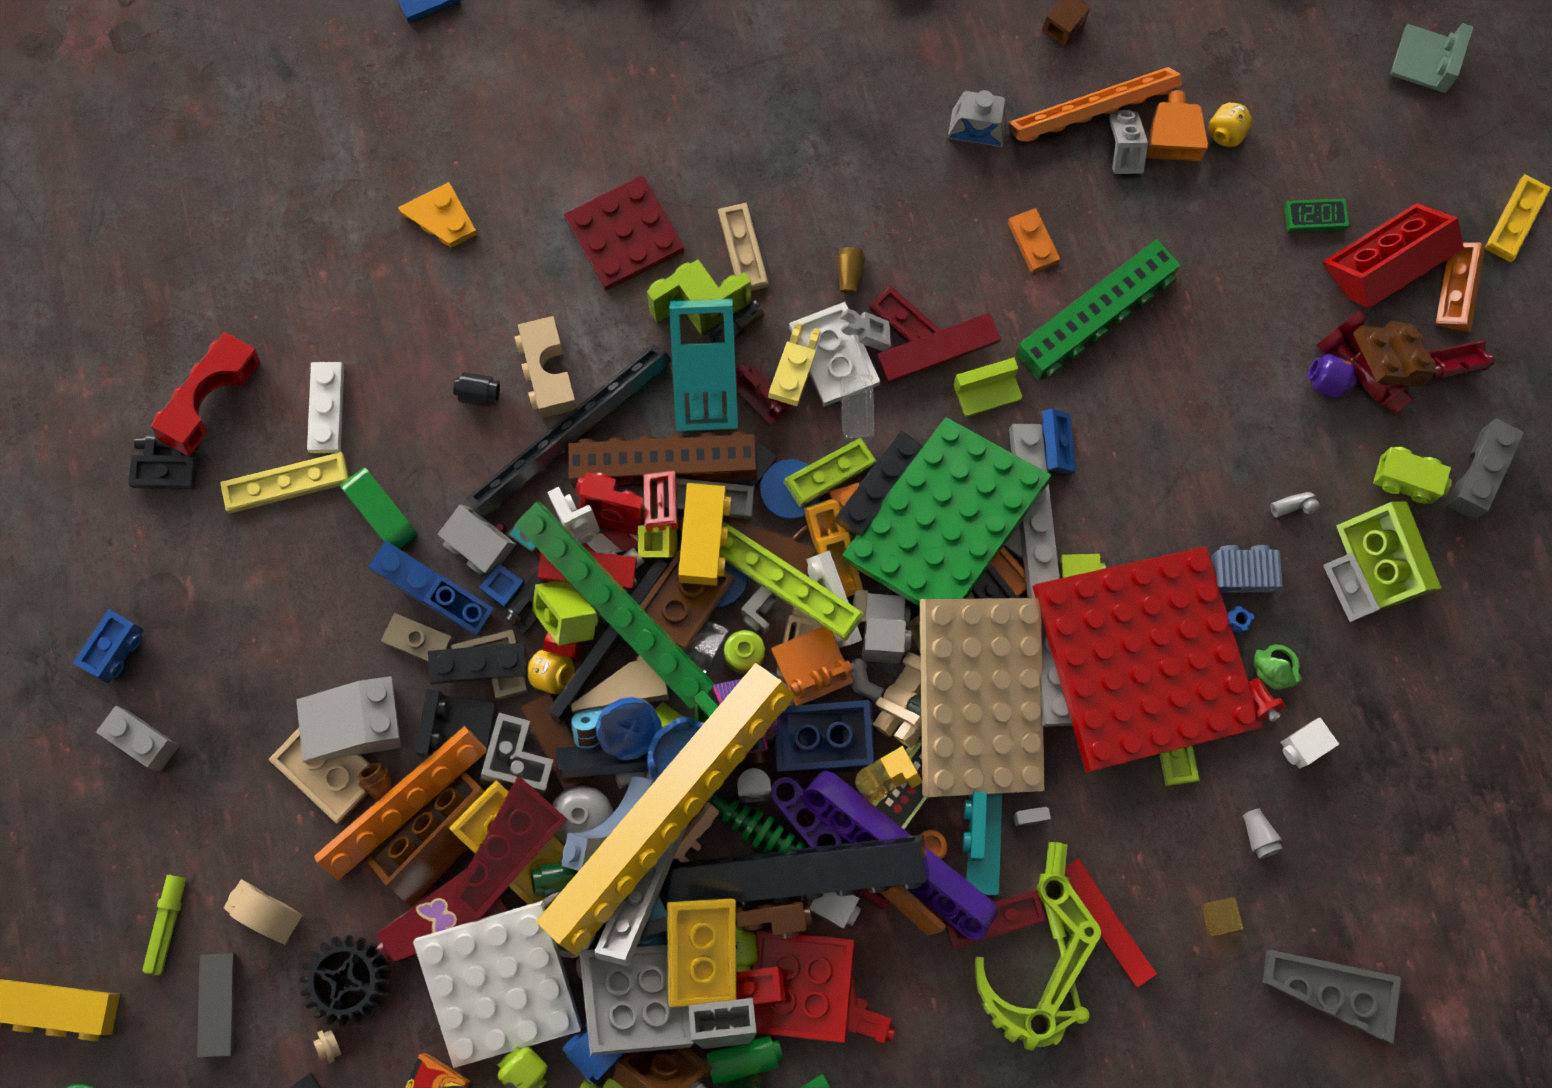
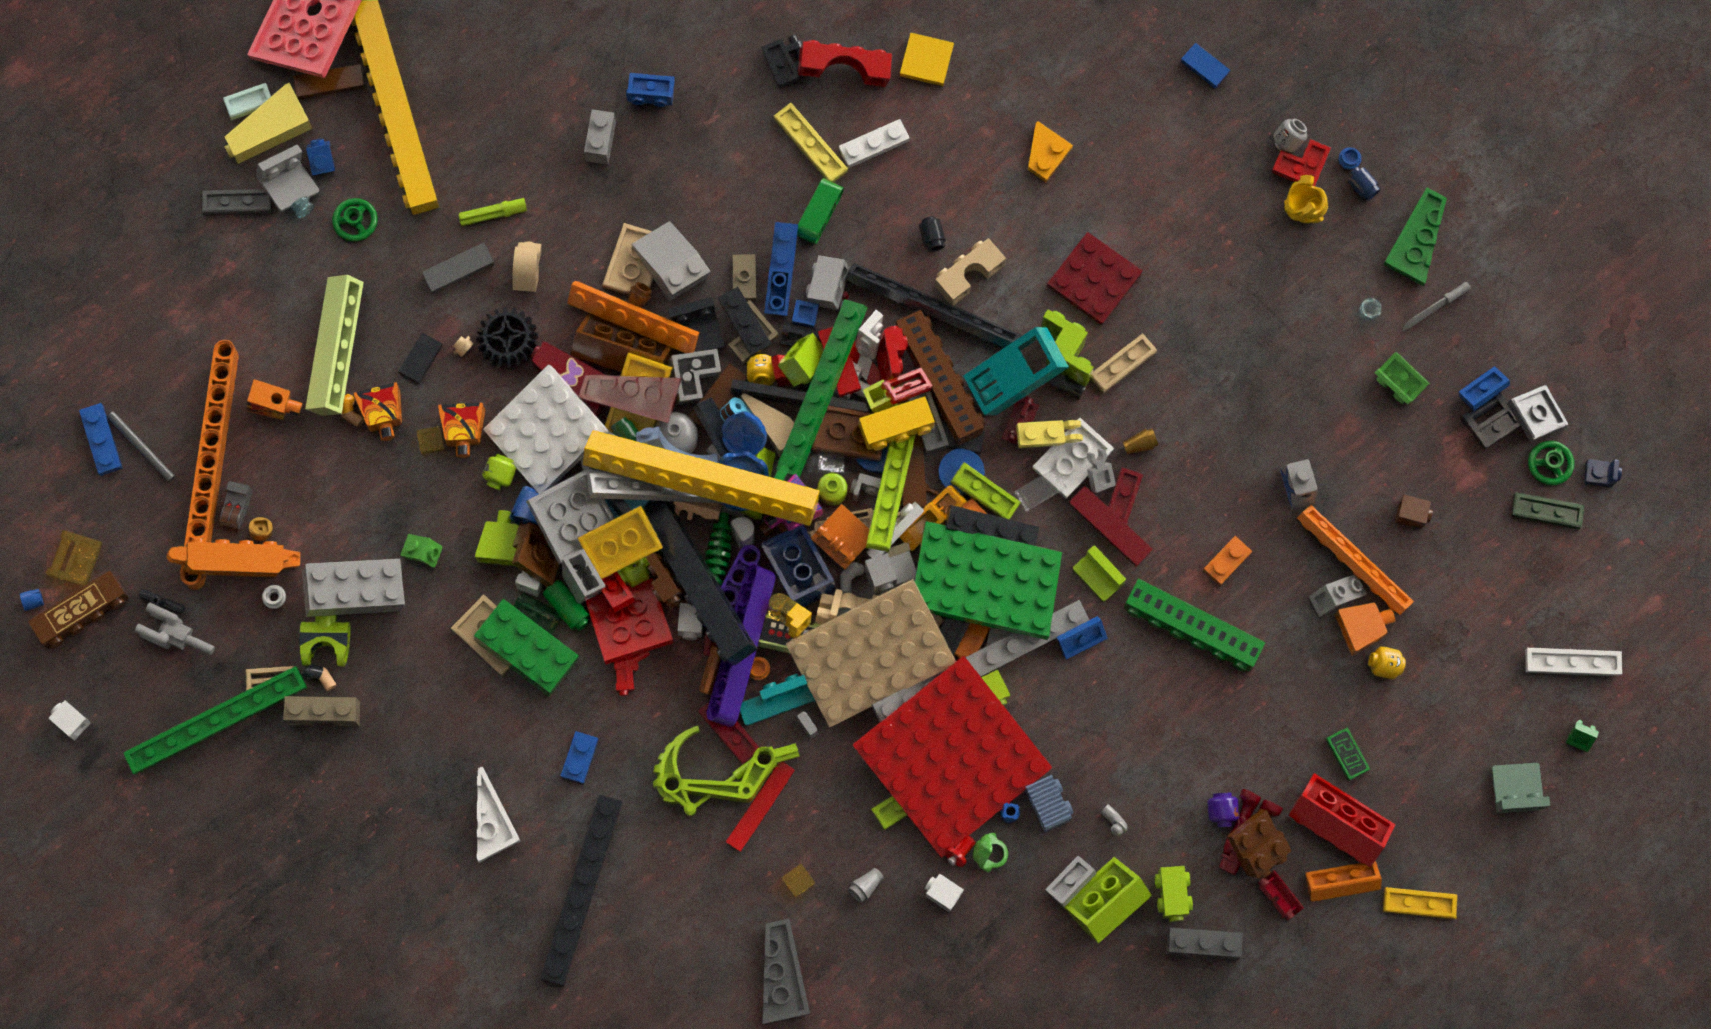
camera: 65 degrees right, 0 degrees up
none -> yellow tile [900,33,954,86]

